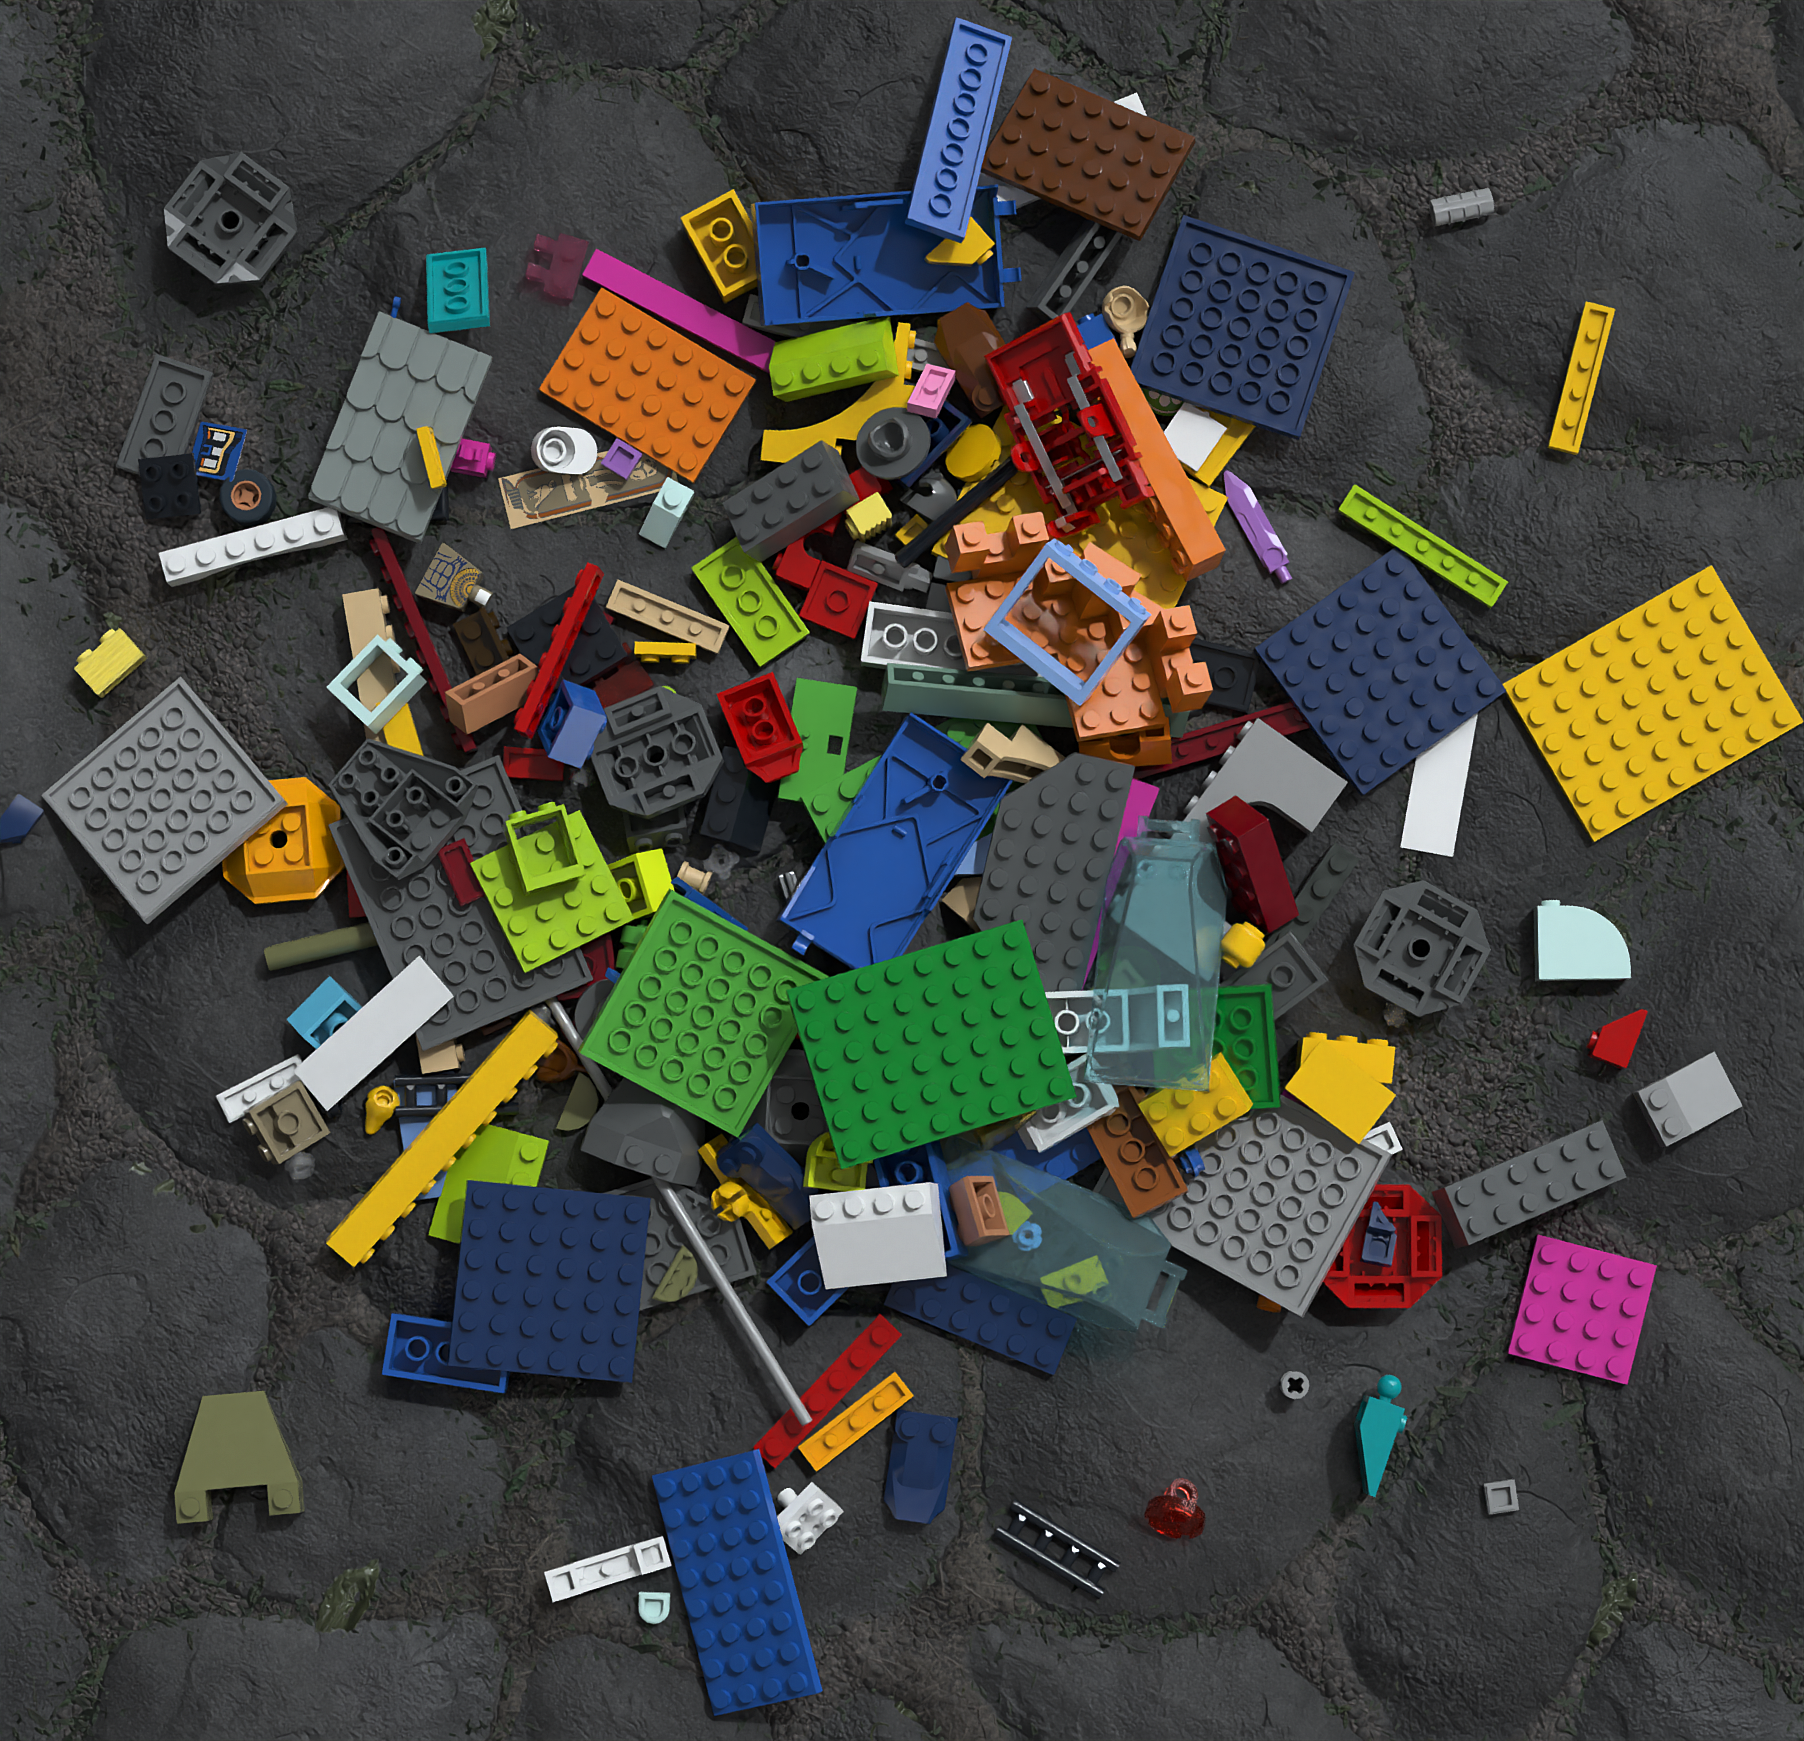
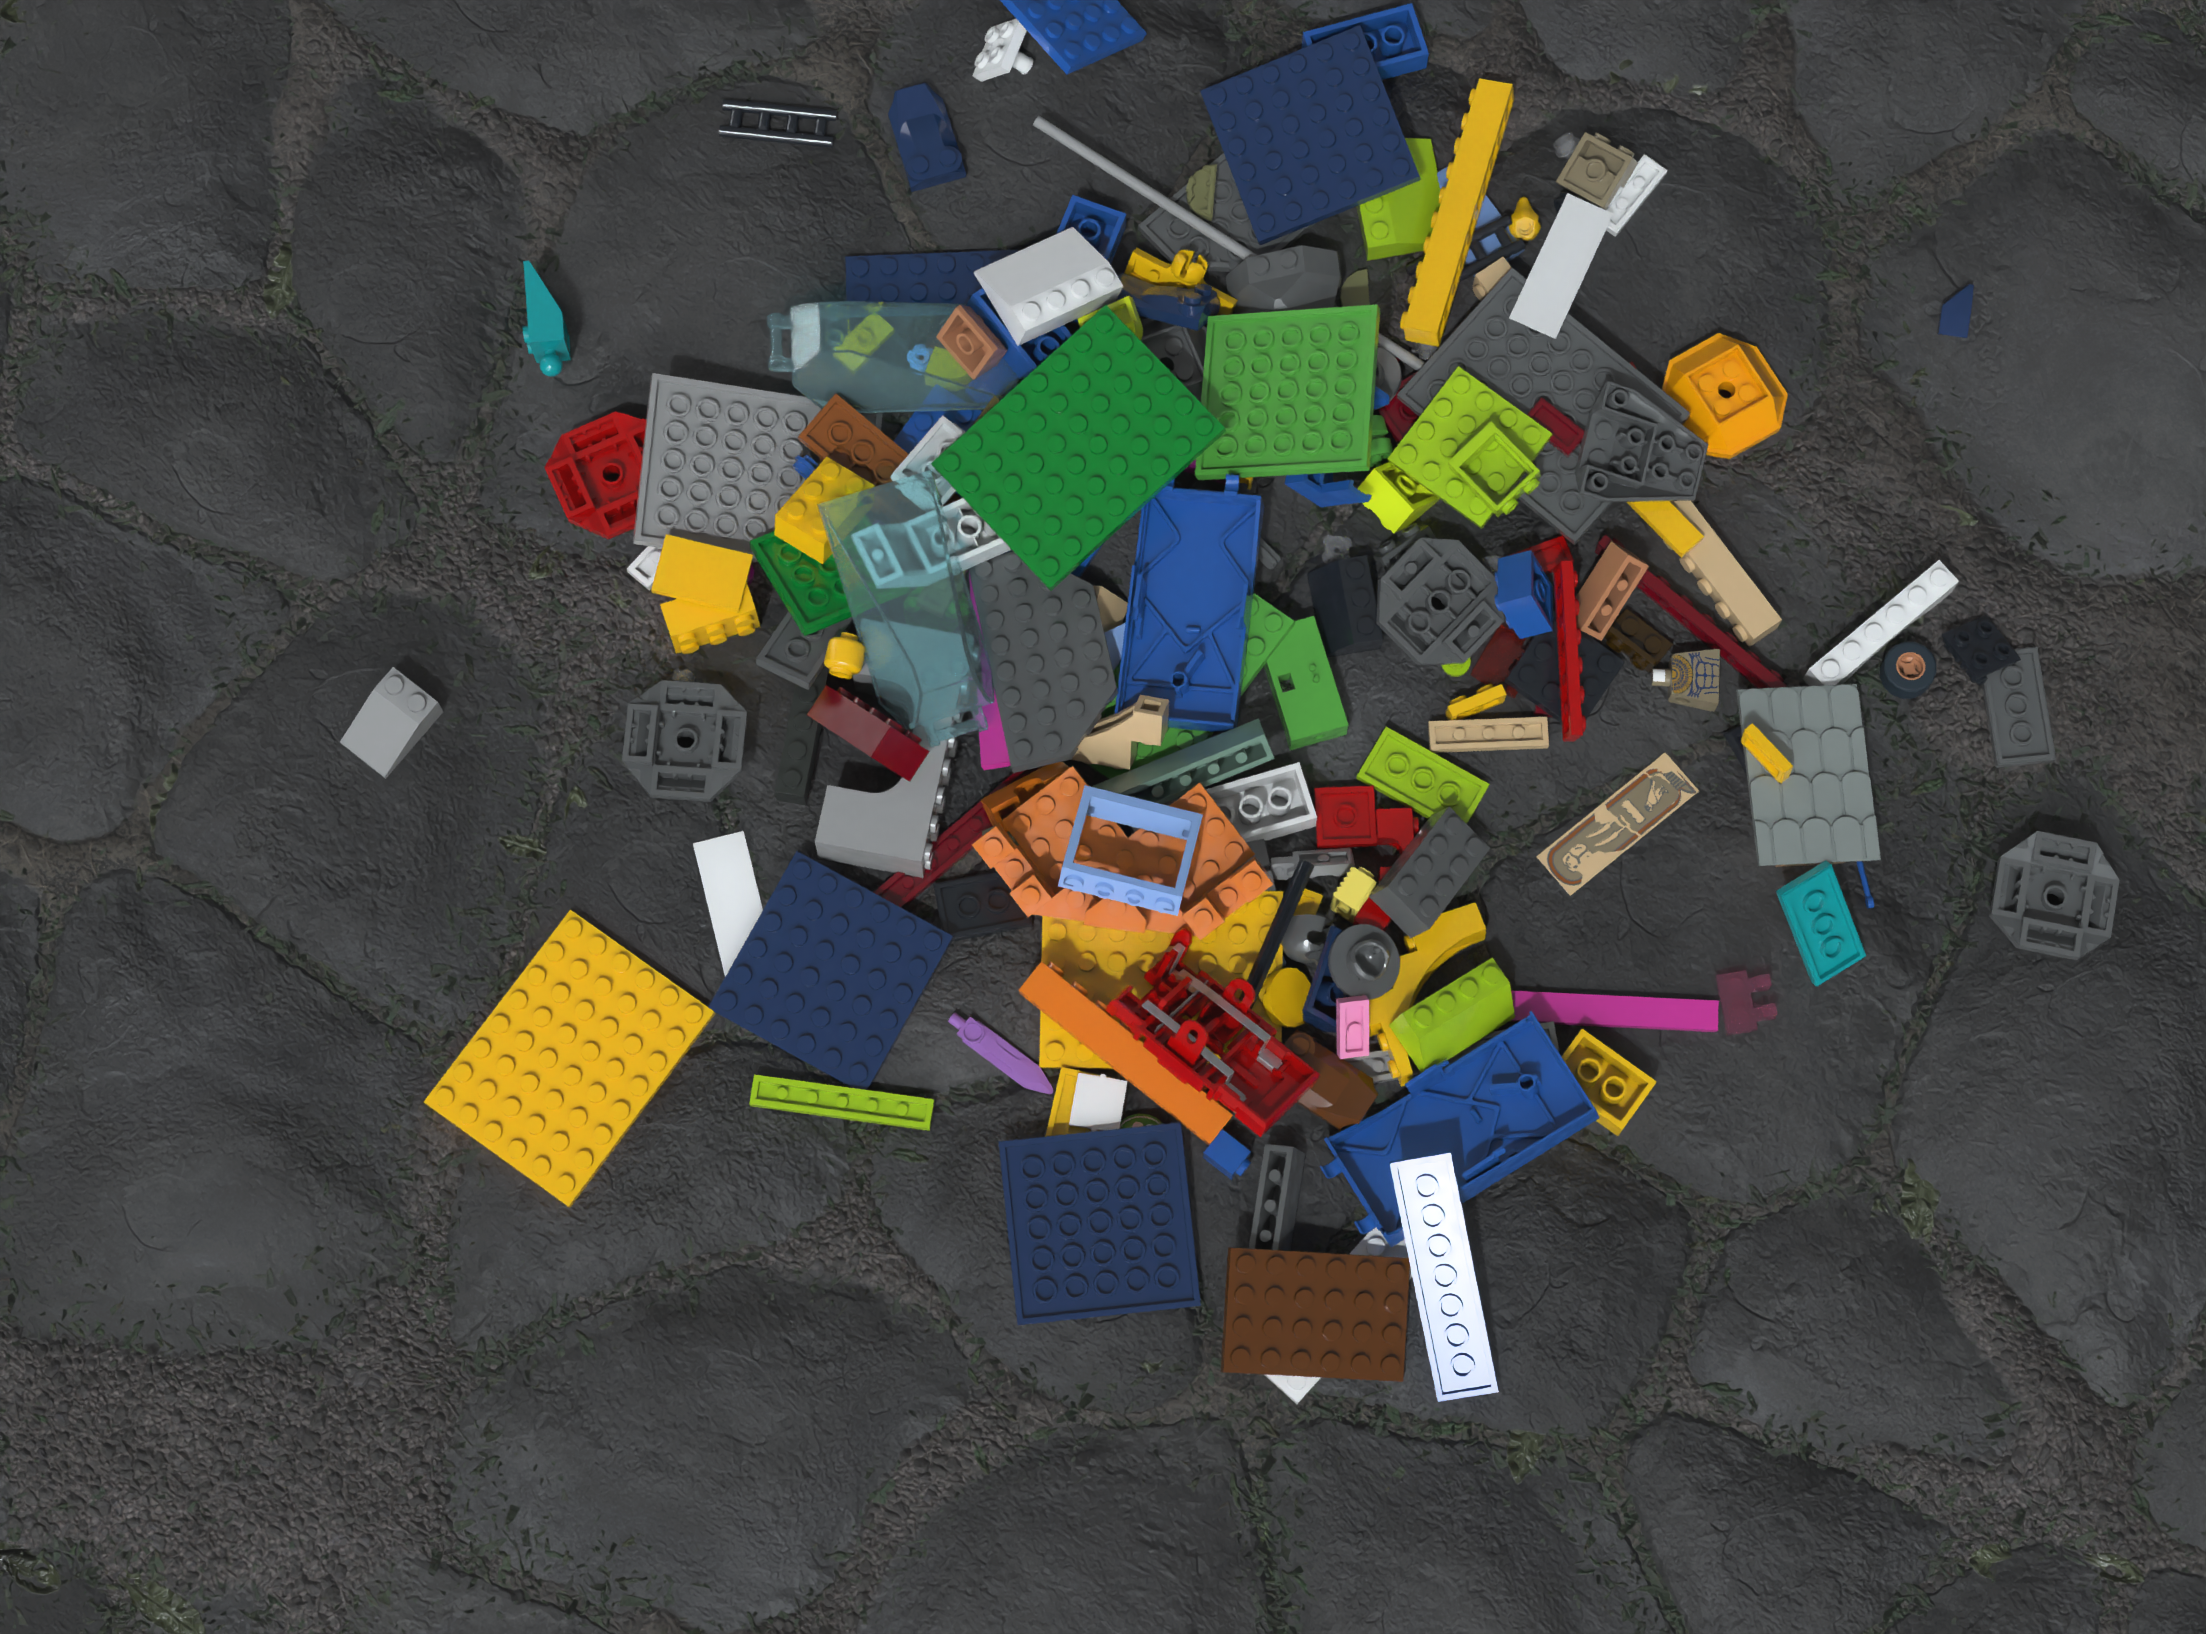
camera: 155 degrees right, 10 degrees down
light grey tile [42,676,288,924] -> none
light yellow brick [74,628,147,698] -> none
sticker [192,422,247,482] -> none
olive brick [264,922,378,971] -> none
medium azure slope [287,976,362,1049] -> none
light aqua window [327,634,427,734] -> none
dark pink brick [450,439,496,478] -> none
white cap [531,427,597,474] -> none
reddish brown piece [535,1039,588,1083] -> none
orange plate [539,287,756,484] -> none
medium lavender plate [601,438,643,481] -> none
light aqua slope [639,477,694,549] -> none
tan bush [677,861,713,895] -> none
red slope [716,672,804,783] -> none
red plate [753,1314,902,1468] -> none
light orange plate [798,1372,914,1472] -> none
yellow slope [924,217,995,267] -> none
tan hair [1102,286,1149,358] -> none
clear red tile [1144,1478,1206,1539] -> none
light grey bush [1280,1371,1309,1399] -> none
dark blue slope [1360,1201,1397,1268] -> none
light grey axle [1429,188,1494,227] -> none
dark grey brick [1432,1120,1626,1249] -> none
light grey tile [1483,1479,1519,1514] -> none
dark pink plate [1507,1234,1657,1385] -> none
light aqua brick [1534,900,1631,981] -> none
yellow plate [1547,301,1615,455] -> none
red slope [1586,1009,1648,1069] -> none

